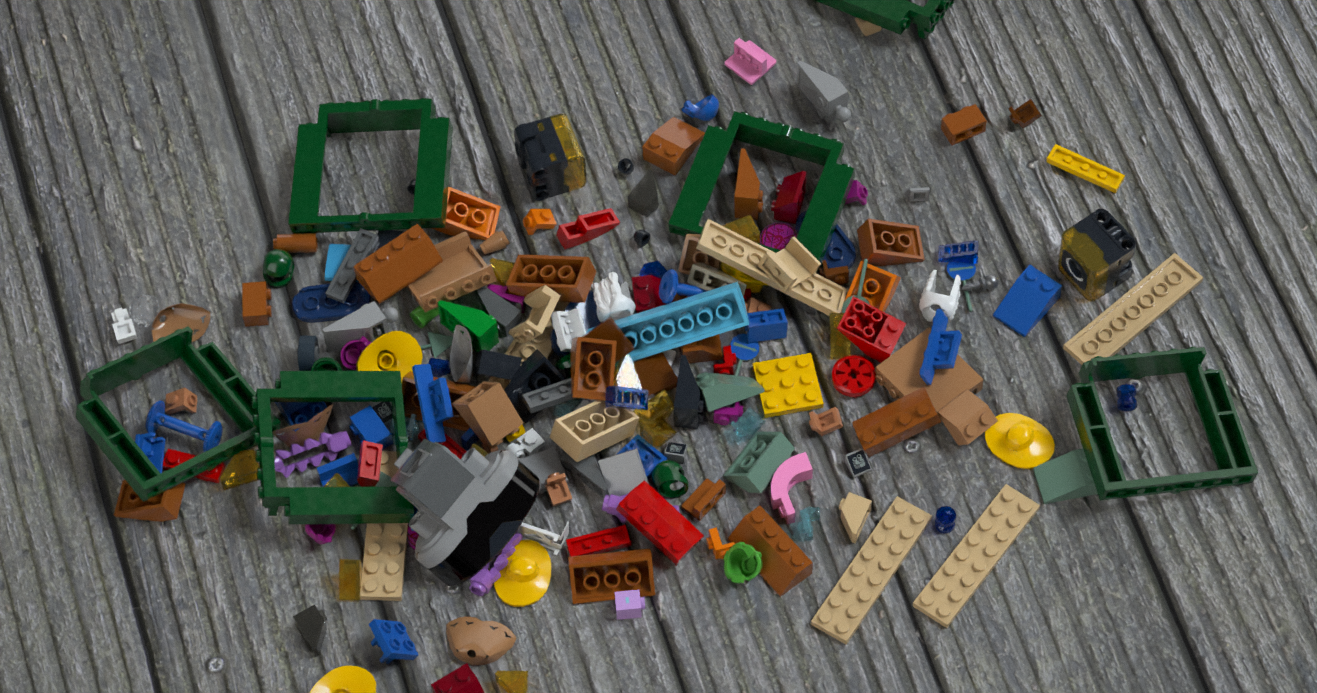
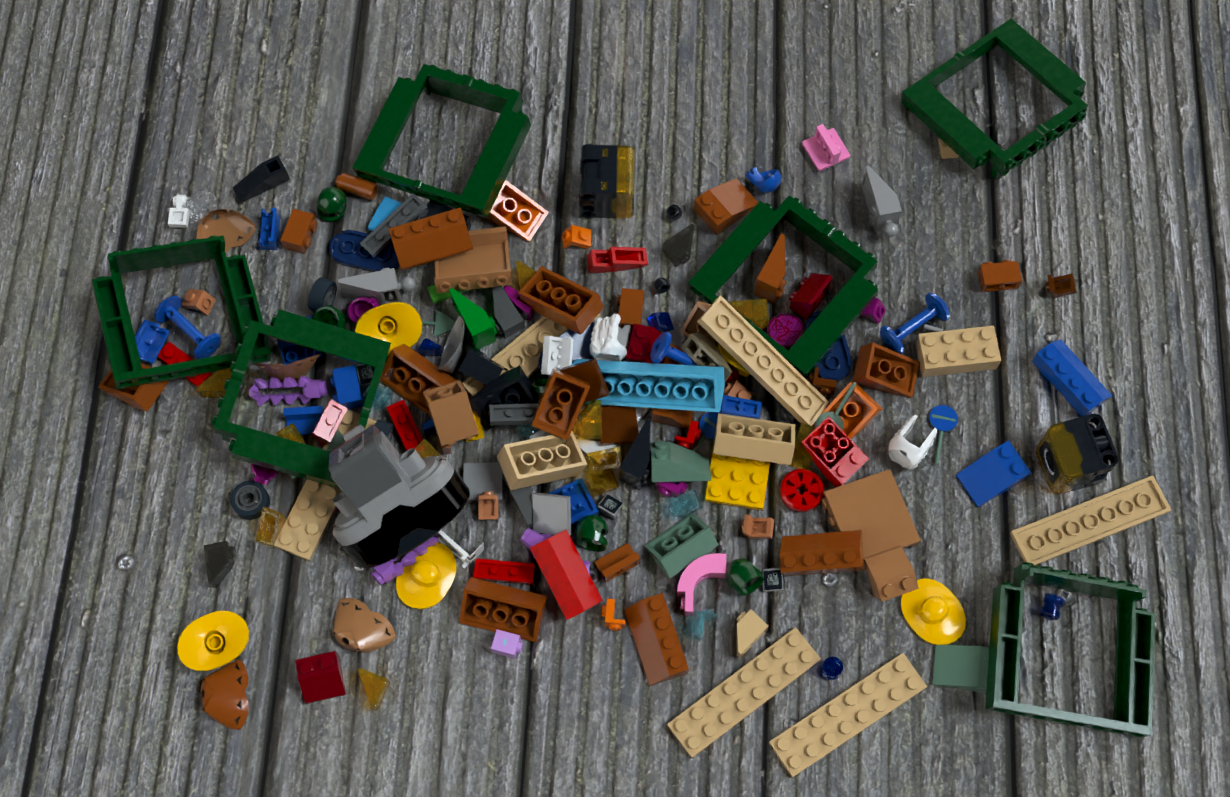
camera: 20 degrees right, 10 degrees up
blue plate [369,619,419,664] -> none
blue bracket [412,364,454,443] -> none
medium nougat cone [480,230,510,255] -> none
white plate [506,428,545,460] -> none
tan panel [508,285,561,344] -> none
clear blue slope [605,385,648,410] -> none
bright green helmet [723,542,762,584] -> none
tan panel [758,237,821,293] -> none
blue bracket [919,309,962,385] -> none
clear blue slope [938,241,979,264] -> none
flat silver bar [961,274,999,291] -> none
yellow plate [1046,144,1125,194] -> none
none -> wheel [230,480,270,520]
none -> black slope [233,155,290,203]
none -> blue hinge [258,208,280,250]
none -> dark orange brick [615,288,644,331]
none -> tan brick [713,413,795,465]
none -> dark green helmet [725,558,764,596]
none -> blue hose [880,293,949,354]
none -> tan brick [915,326,1001,377]
none -> blue slope [1032,339,1112,417]

